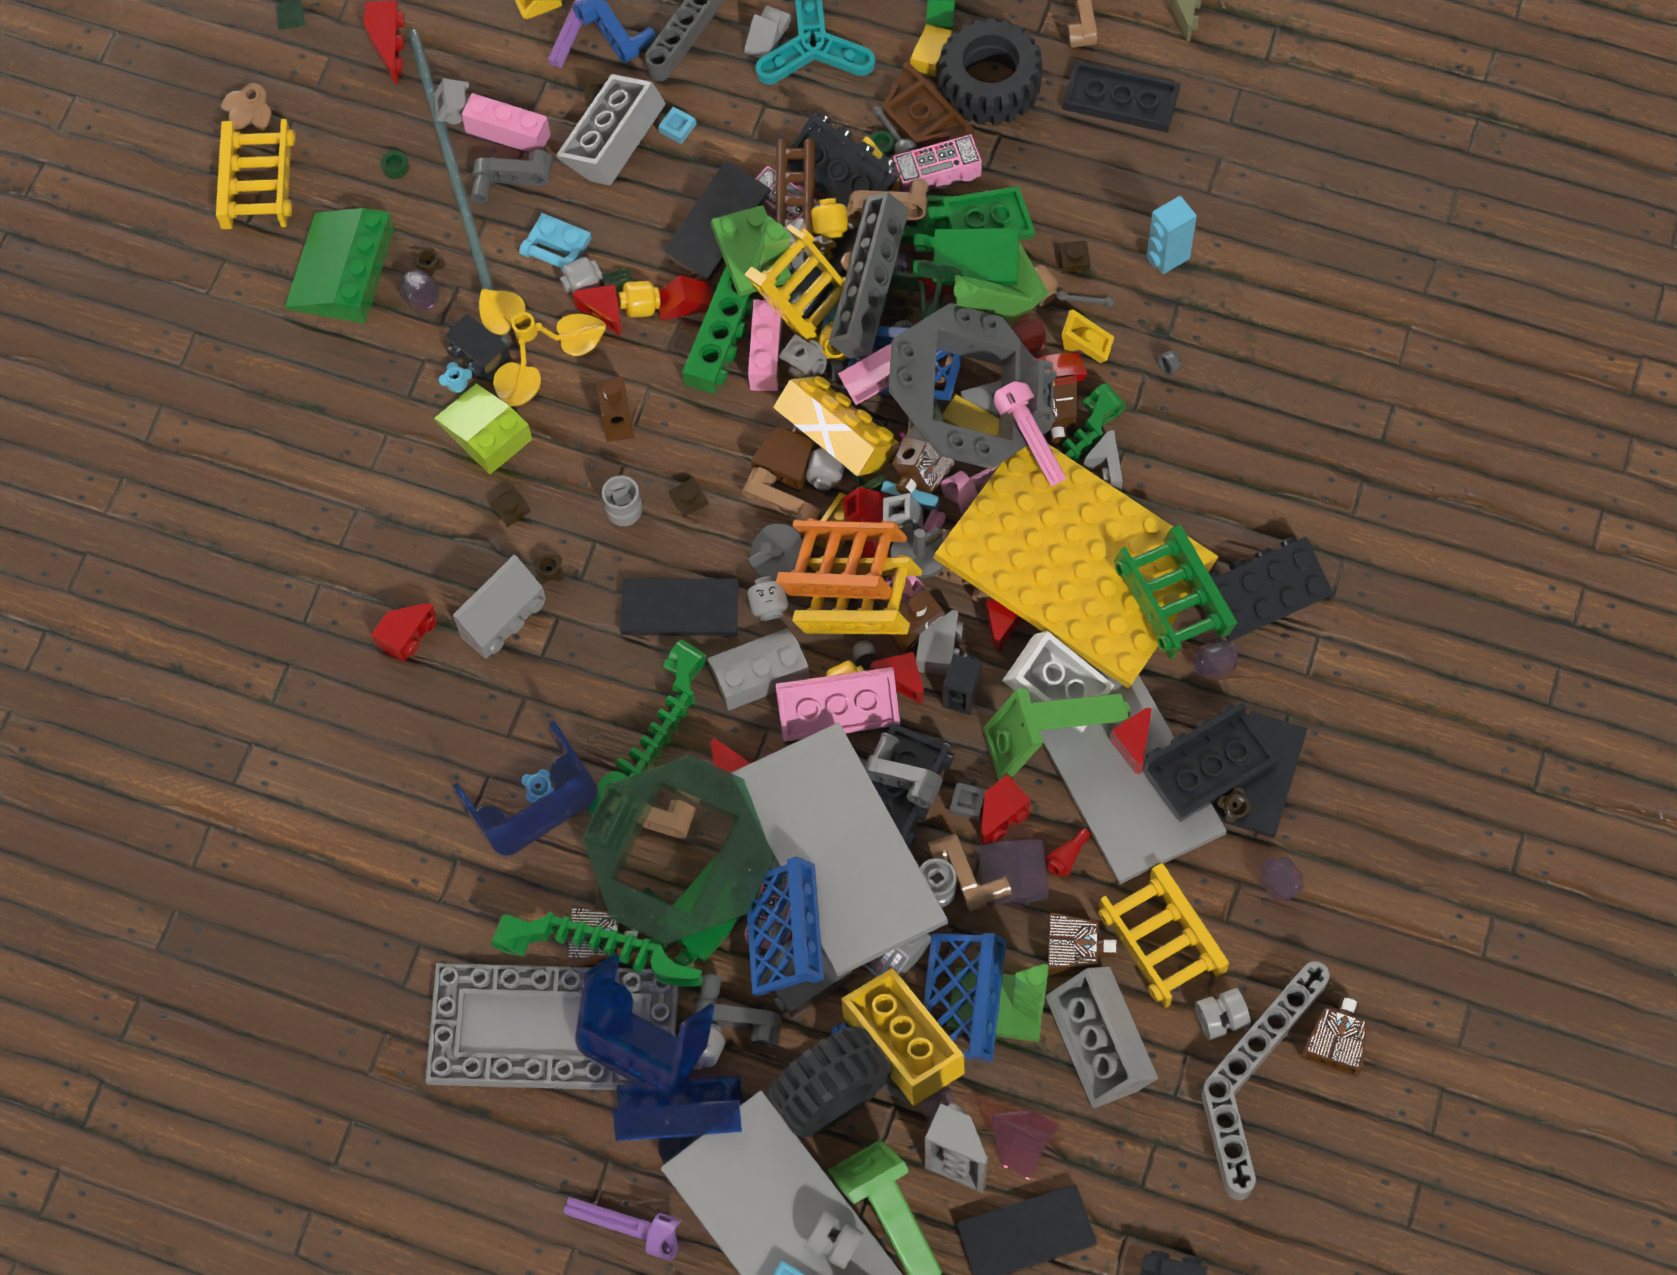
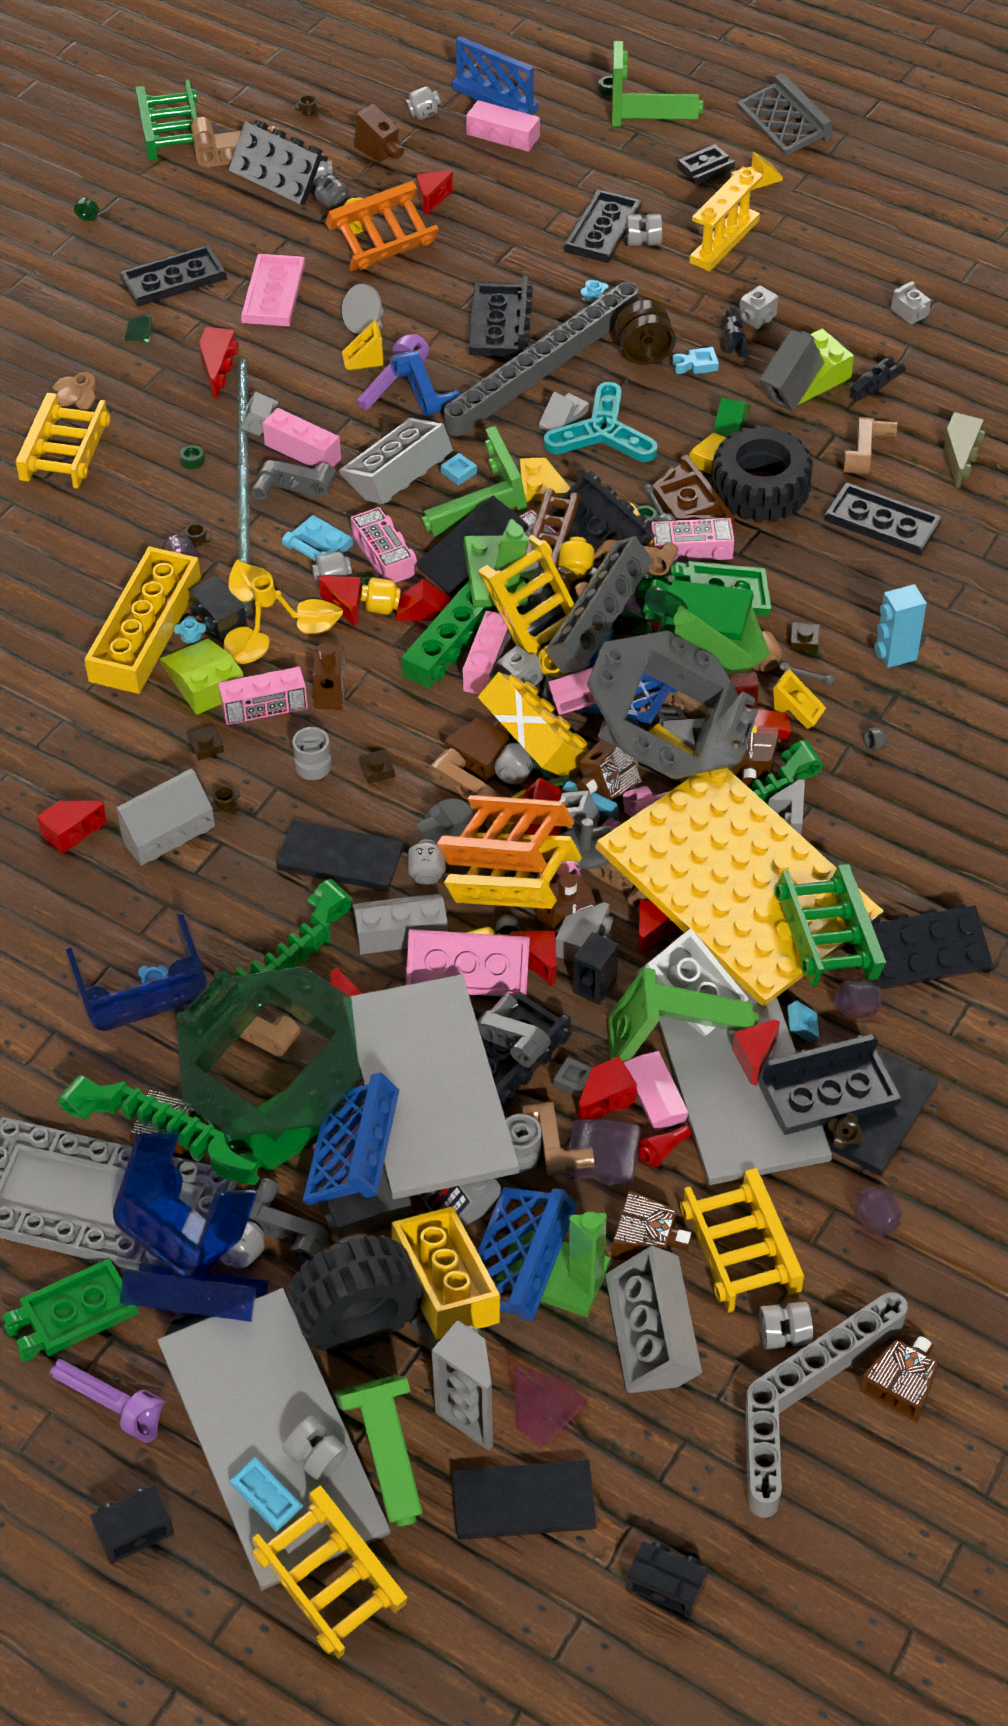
camera: 10 degrees right, 15 degrees down
green slope [285,208,395,324] -> none
bright pink piece [994,381,1066,487] -> none
none -> green tile [2,1258,138,1362]
none -> yellow brick [84,546,201,694]
none -> bright pink brick [218,666,308,725]
none -> brick [351,507,417,583]
none -> bright green piece [421,426,528,537]
none -> yellow wing [520,458,570,502]
none -> bright pink piece [624,1051,688,1133]
none -> dark grey plate [653,707,687,727]
none -> medium azure plate [788,1001,819,1043]

